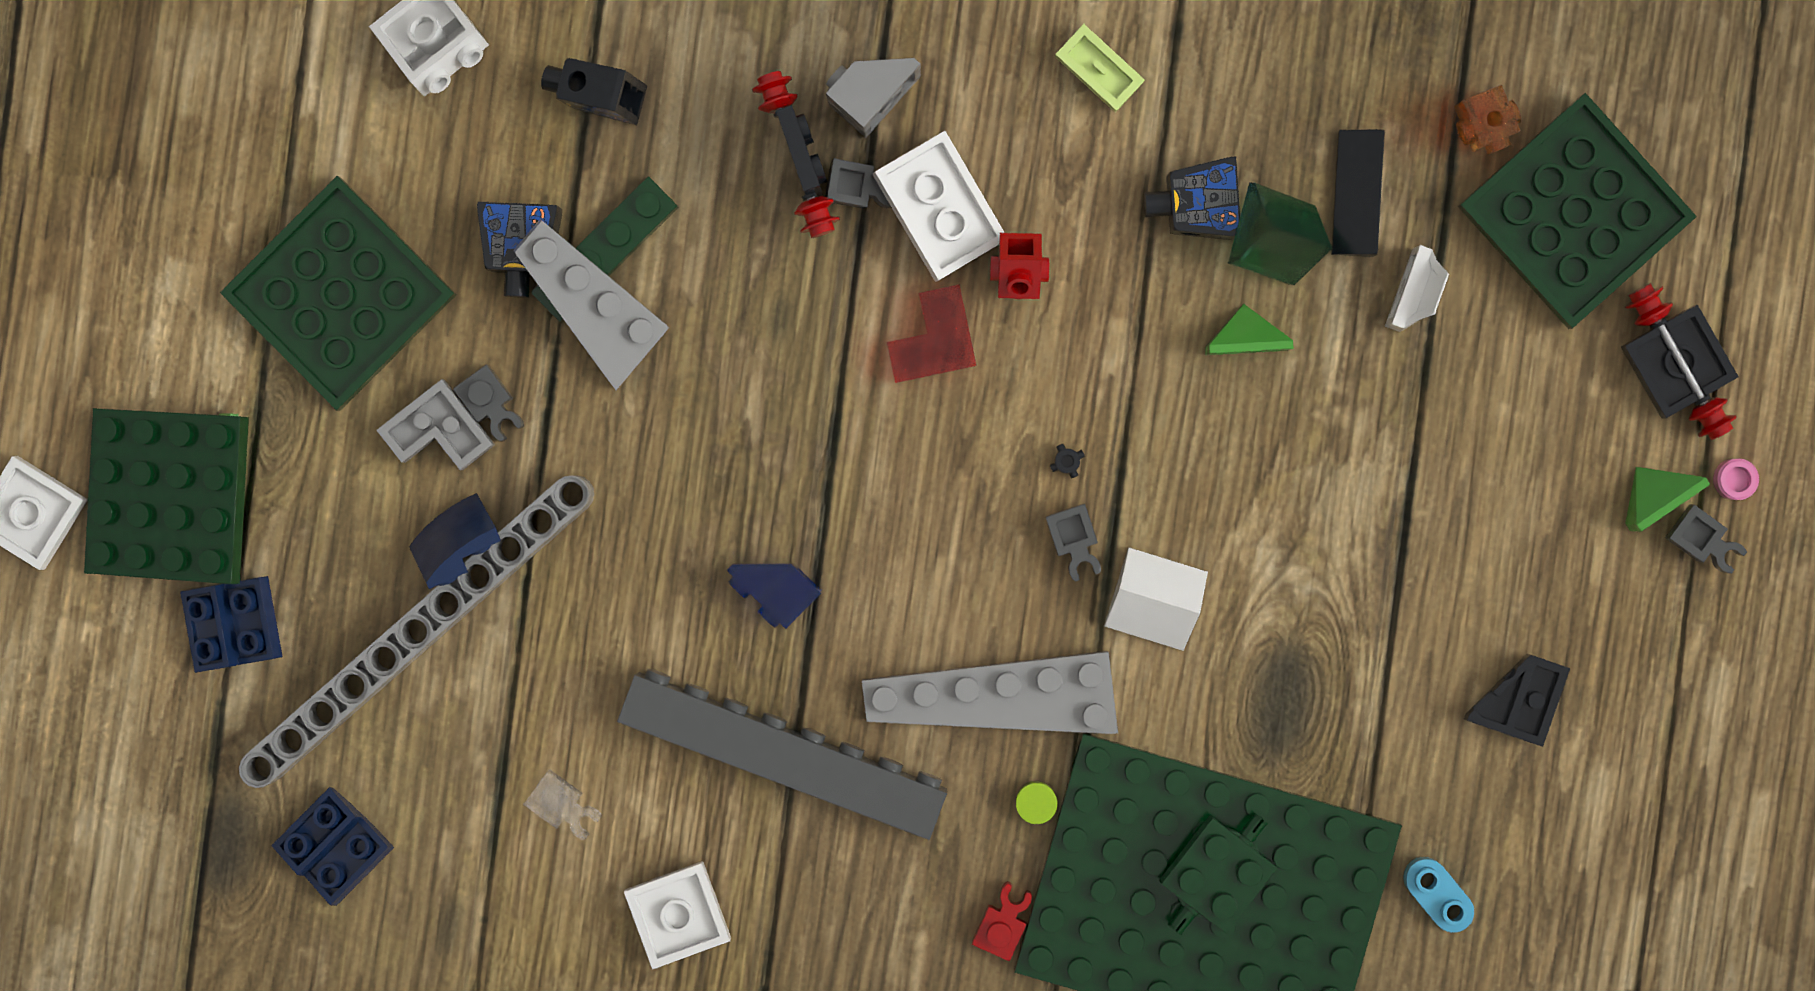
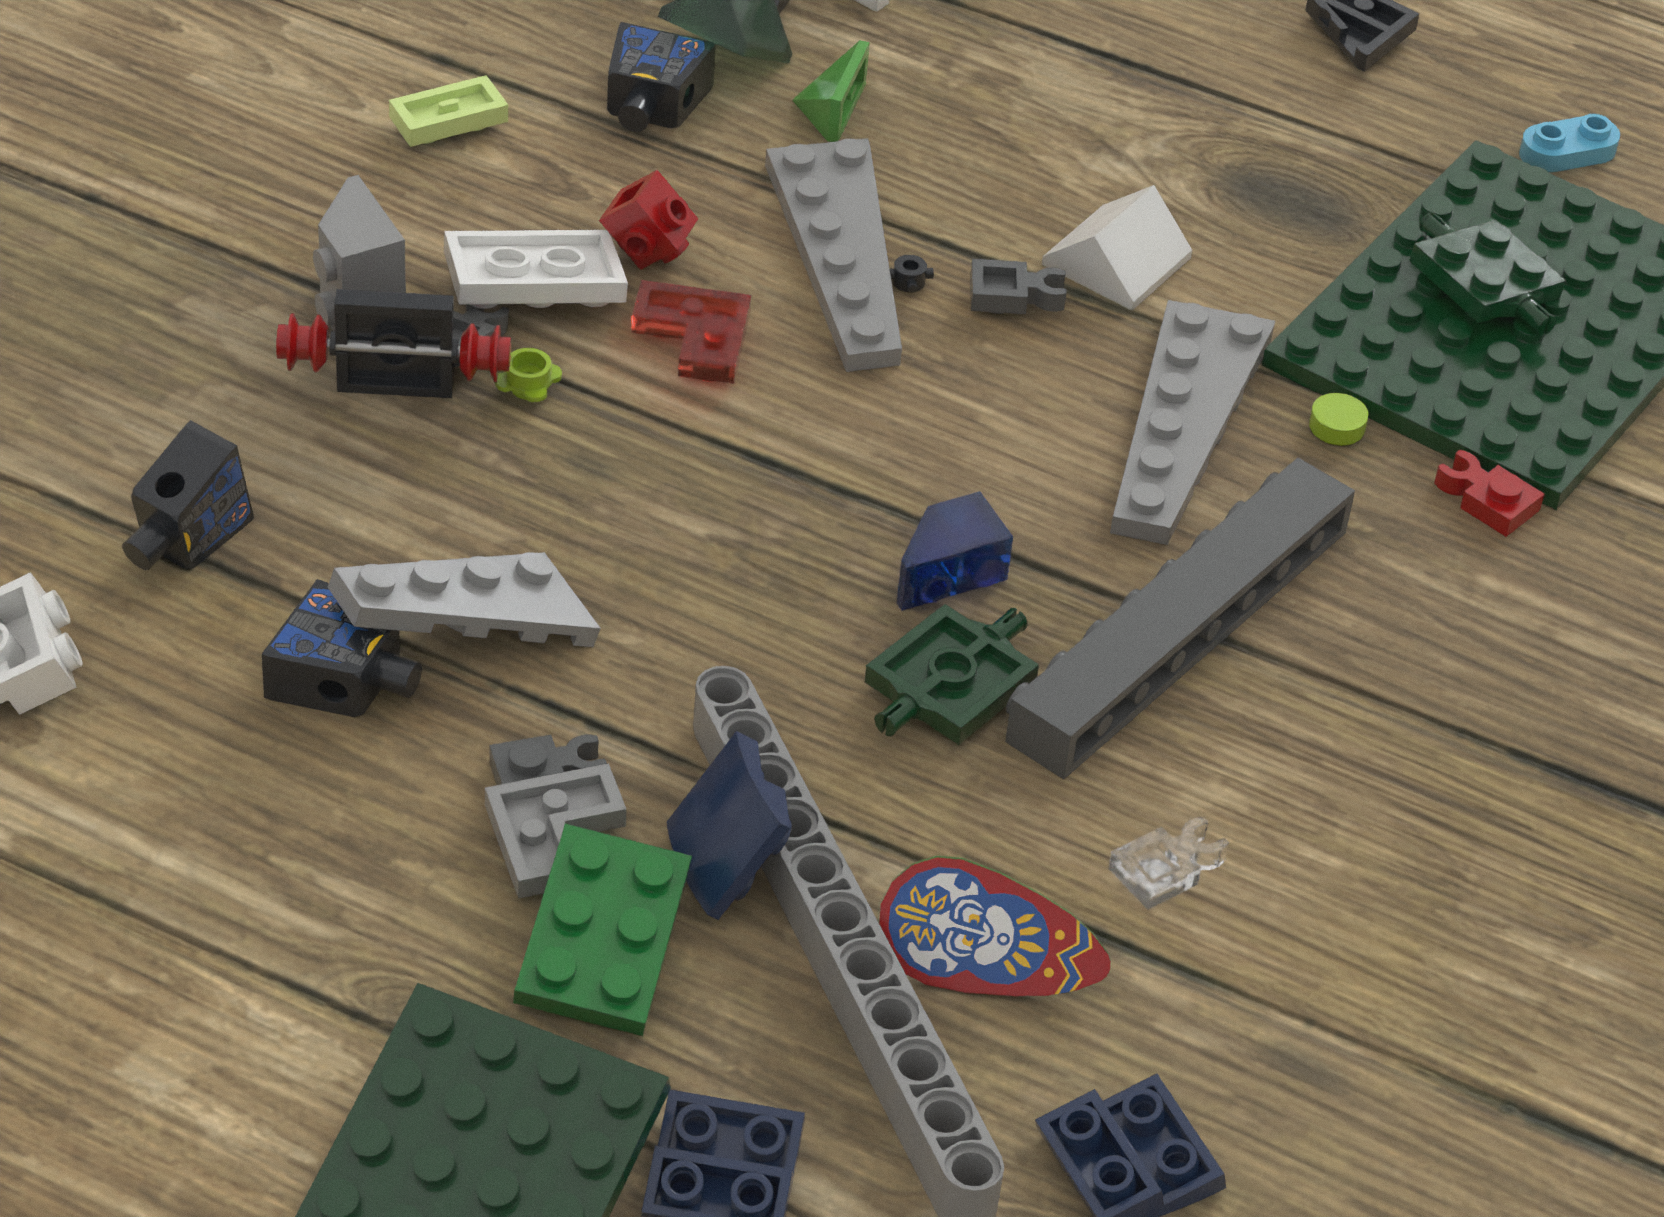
camera: 70 degrees left, 45 degrees down
dark green plate [220,176,457,411] -> none
dark green plate [531,176,679,323] -> none
white plate [624,861,731,970] -> none
none -> lime plate [495,348,562,402]
none -> green plate [513,823,692,1036]
none -> light grey wing [765,138,902,372]
none -> dark green plate [864,604,1039,745]
none -> shield [879,856,1111,996]

